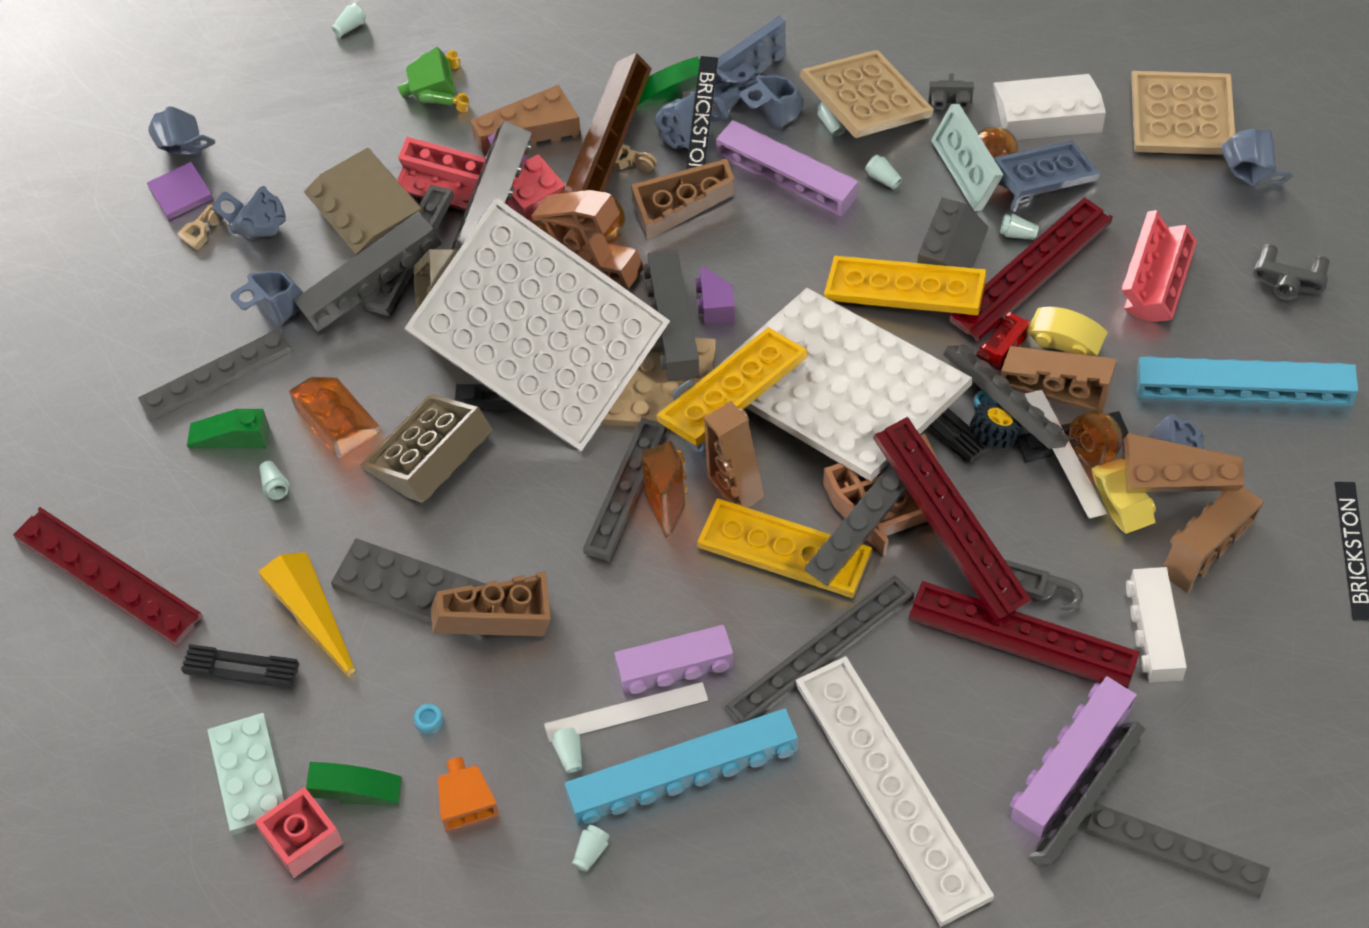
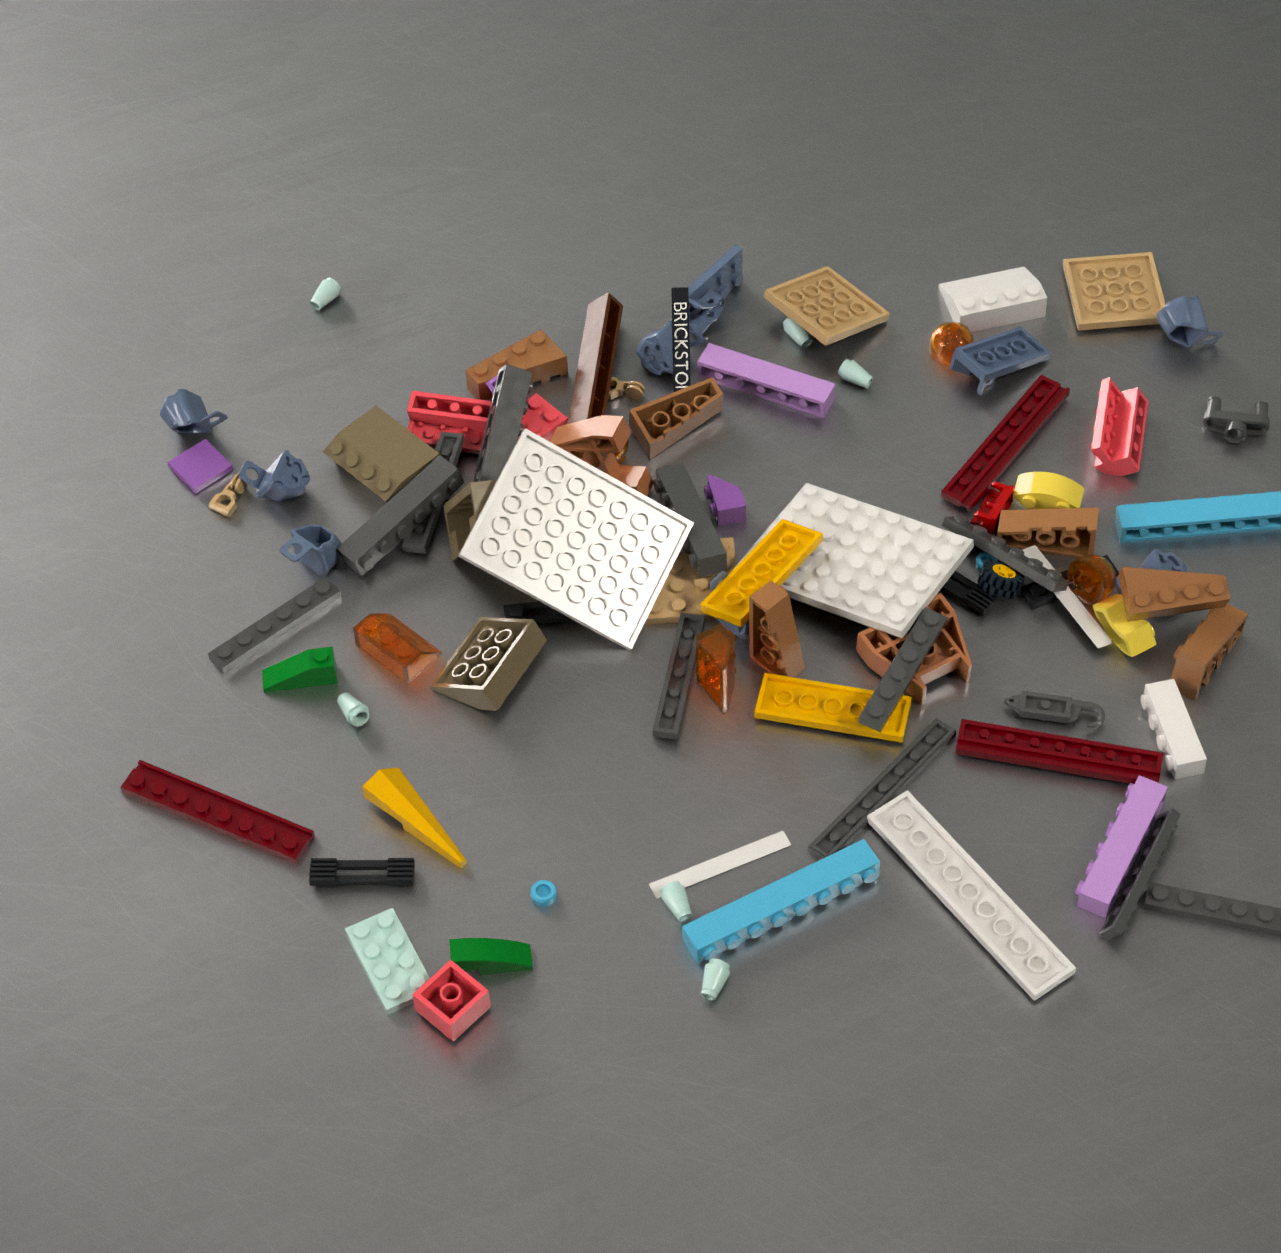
camera: 10 degrees left, 5 degrees down
dark grey plate [331,538,486,641] -> none
bright green torso [398,46,469,113] -> none
medium nougat wedge [431,571,551,636] -> none
orange torso [438,757,499,832] -> none
lavender brick [614,624,734,694] -> none
green slope [636,56,700,110] -> none
sand blue piece [740,75,804,130] -> none
yellow plate [824,256,987,315] -> none
dark red plate [873,416,1032,622] -> none
dark grey slope [917,197,989,268] -> none
dark grey hips [928,73,974,111] -> none
light aqua plate [931,104,1003,211] -> none
light aqua cone [999,213,1039,240] -> none

